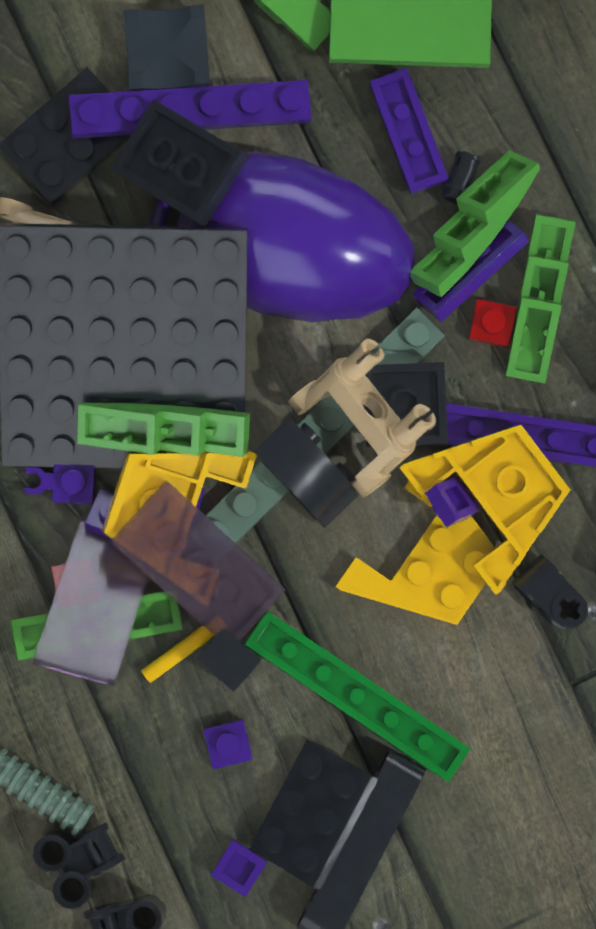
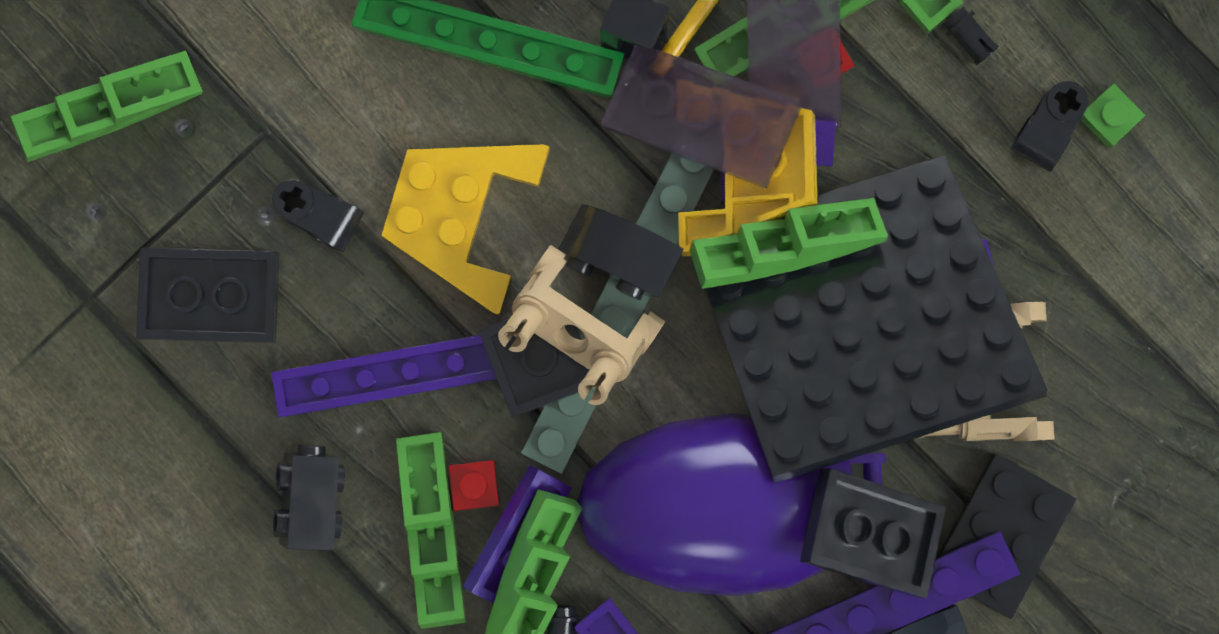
camera: 165 degrees right, 0 degrees up
dark purple plate [24,464,96,505] -> none
yellow wing [399,425,570,595] -> none
dark purple plate [425,477,481,528] -> none

